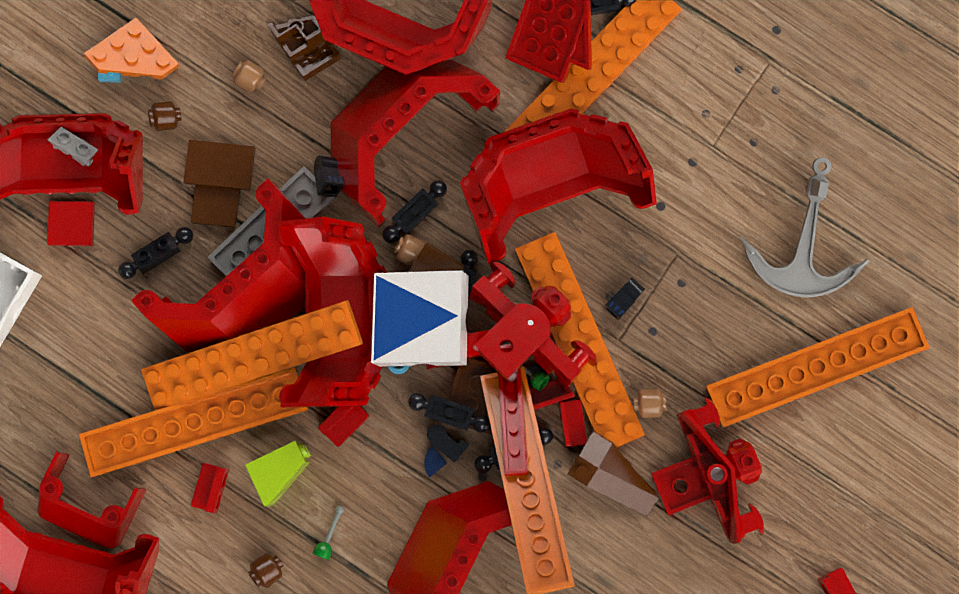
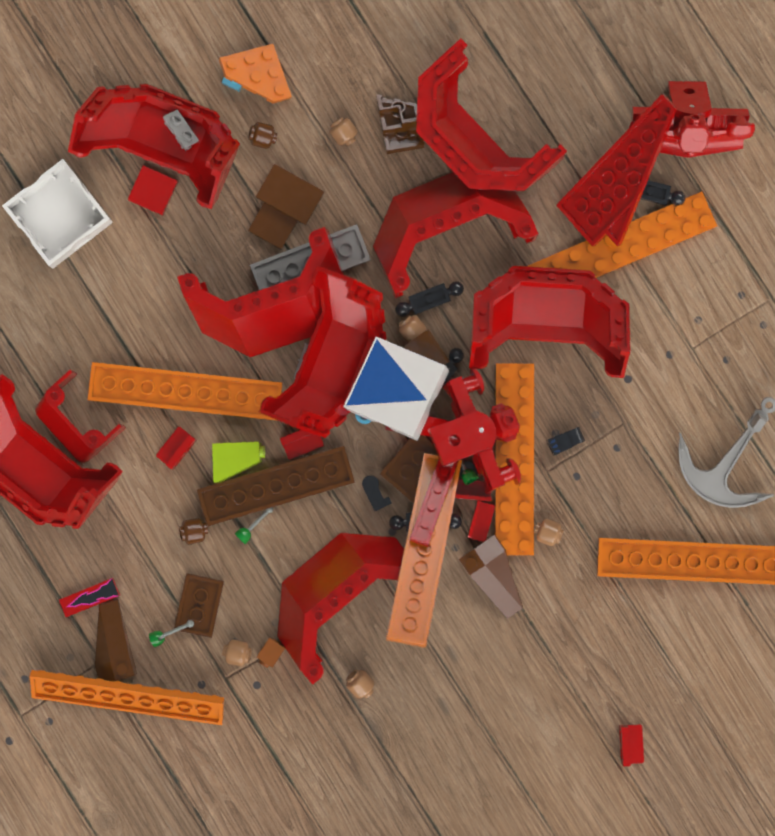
camera: 25 degrees right, 5 degrees up
black plate [118,227,193,279] -> none
orange plate [141,300,363,410] -> none
black leg [314,155,345,197] -> none
black plate [408,393,490,433] -> none
dark blue tile [424,446,447,478] -> none
red piece [651,397,765,544] -> none
none -> reddish brown plate [197,446,355,527]

